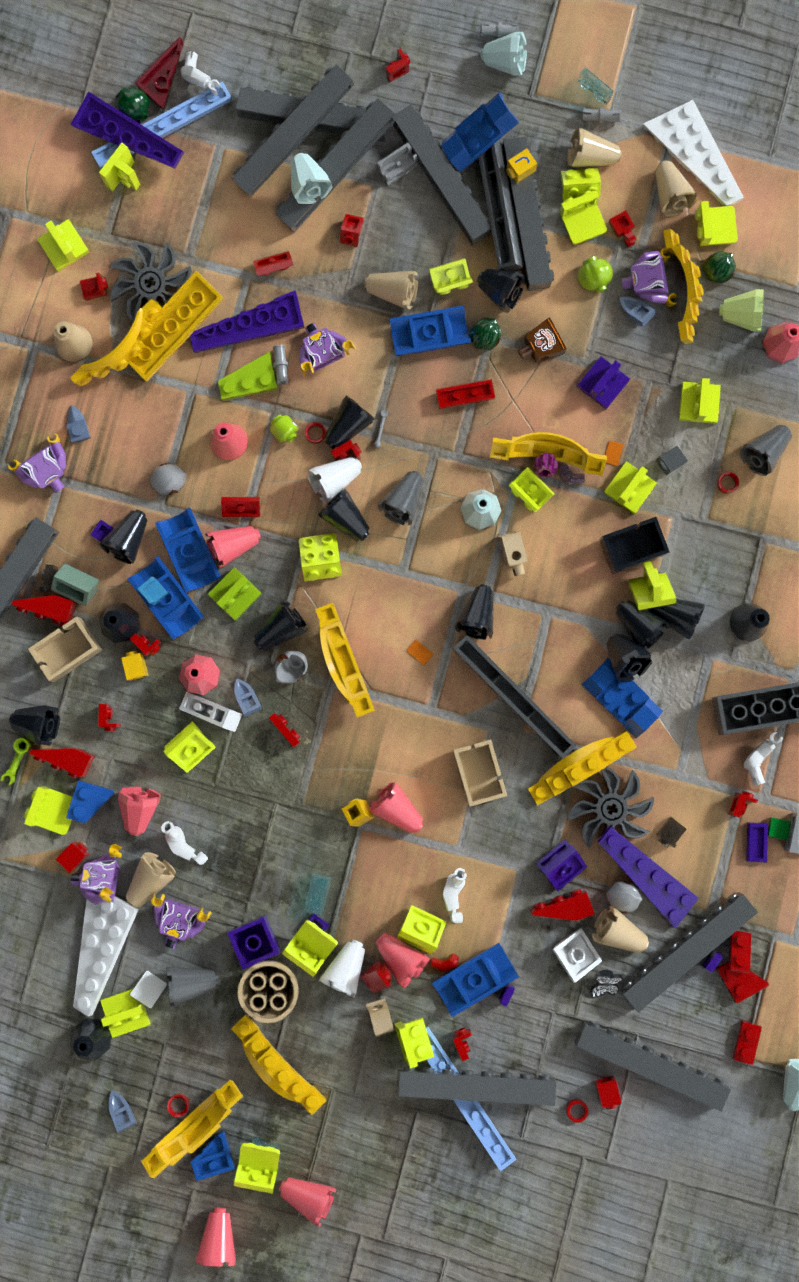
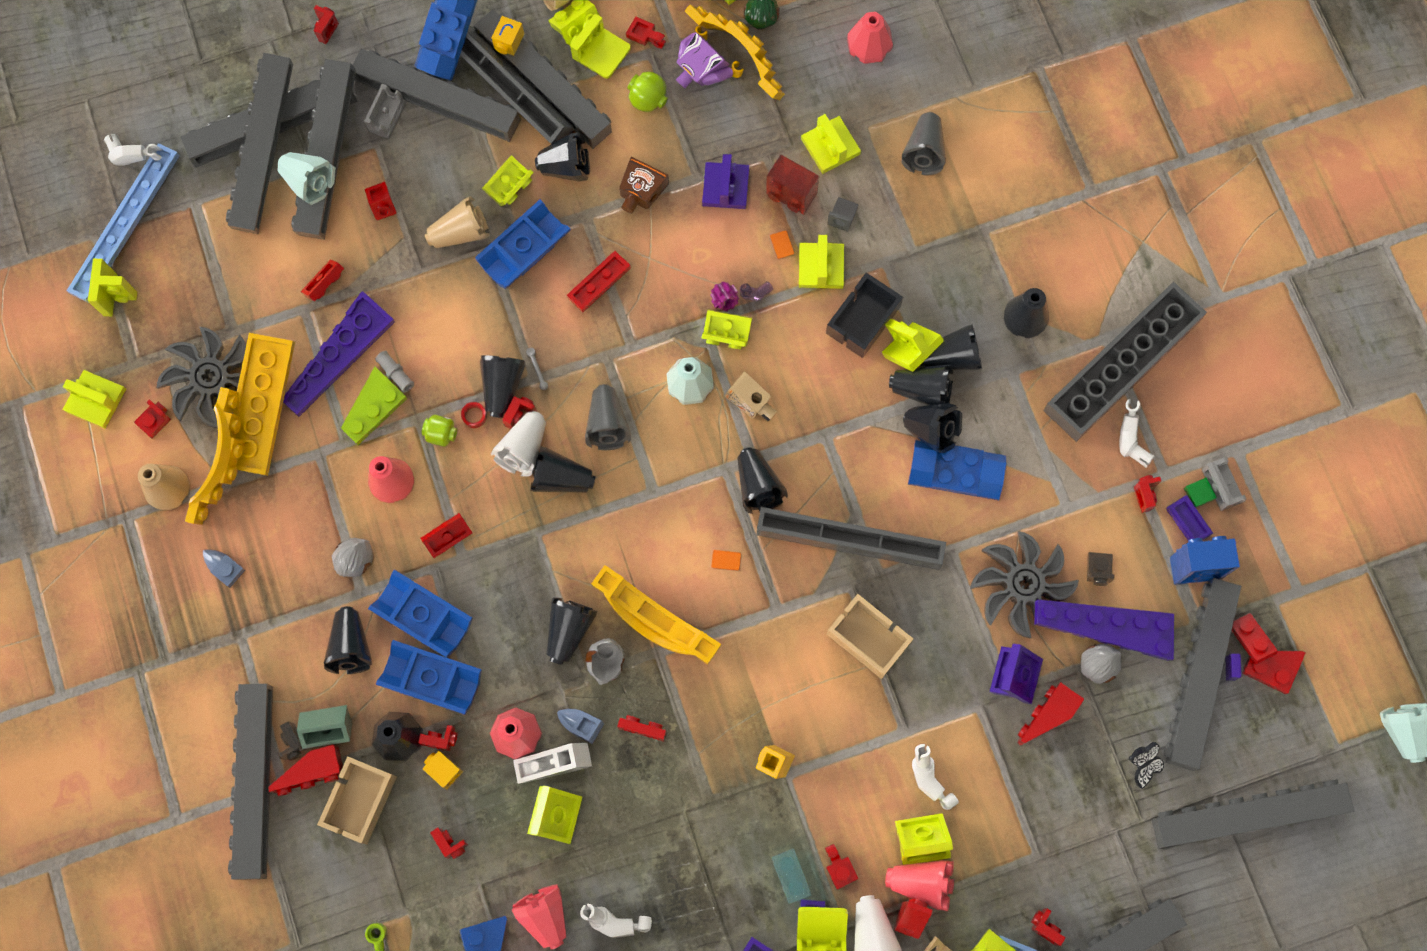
camera: 30 degrees left, 10 degrees down
medium lavender torso [8,433,66,493] -> none
black cone [9,705,60,746] -> none
red slope [29,748,95,779] -> none
dark purple wing [70,91,184,169] -> none
dark purple tile [90,520,114,542] -> none
dark green plant [115,87,149,123] -> none
dark red wing [135,36,184,109] -> none
dark azure panel [138,576,168,606] -> none
coral cone [205,526,261,569] -> none
lime bracket [208,567,262,621] -> none
medium lavender torso [299,323,356,376] -> none
neon yellow bracket [299,533,342,581] -> none
coral cone [369,782,423,833] -> none
red arm [430,954,459,972] -> none
blue piece [432,943,519,1017] -> none
dark green hair [469,318,502,350] -> none
yellow piece [490,432,607,476] -> none
dark purple tile [499,984,515,1007] -> none
yellow piece [527,731,637,806] -> none
white slope [552,928,602,983] -> none
red piece [566,1099,588,1123] -> none
tan cone [592,906,649,953] -> none
red brick [595,1076,622,1109] -> none
sand blue plate [619,297,655,327] -> none
red piece [717,472,739,494] -> none
yellowish green cone [719,289,764,332] -> none
red plate [732,1020,762,1065] -> none
none -> clear red brick [766,155,819,215]
none -> red plate [825,844,859,890]
none -> blue brick [1170,536,1240,585]

